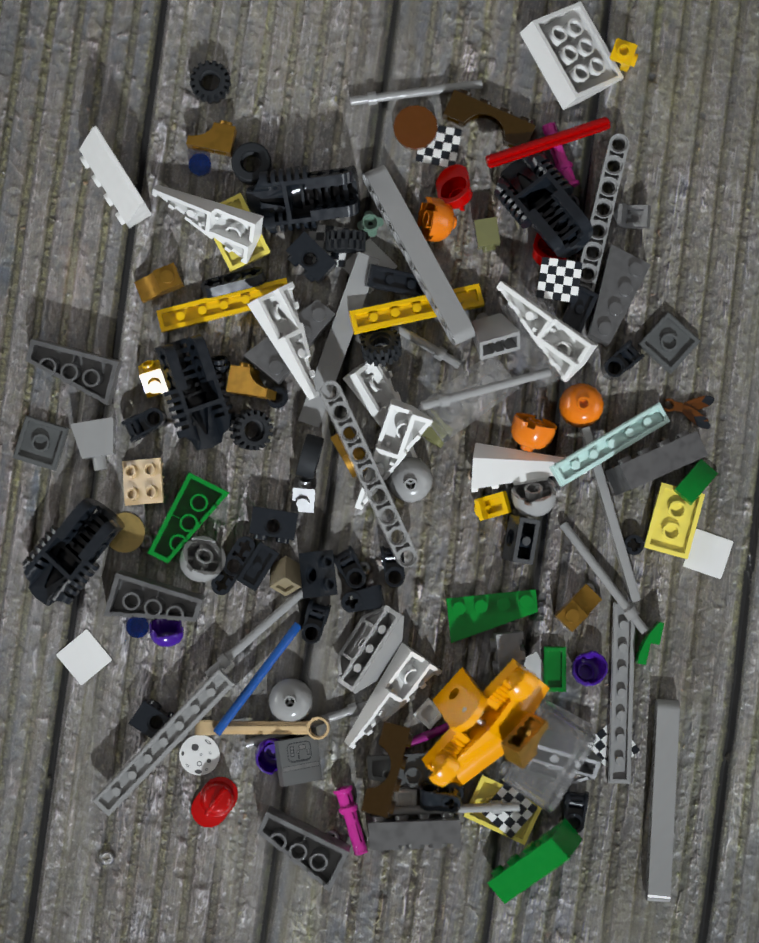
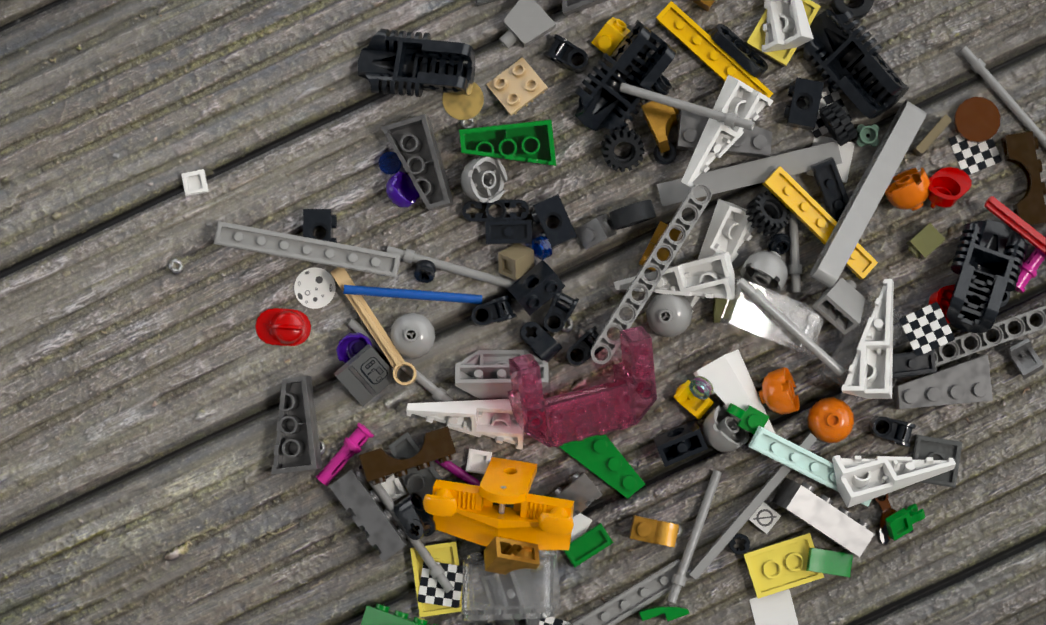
camera: 60 degrees right, 0 degrees up
white sticker [56,629,112,685] -> none
dark purple hair [571,651,608,687] -> none
none -> white tile [181,169,209,197]
none -> black bush [414,260,436,283]
none -> clear pink wedge [508,326,657,447]
none -> clear blue tile [532,235,552,260]
none -> light grey bar [620,83,755,131]
none -> clear light blue tile [689,376,713,400]
none -> green plate [726,403,770,434]
none -> light grey cylinder [740,251,788,294]
none -> white tile [749,502,781,534]
none -> black plate [767,233,791,255]
none -> white wedge [832,455,956,508]
none -> green plate [885,504,925,541]
none -> dark tan tile [912,114,952,156]

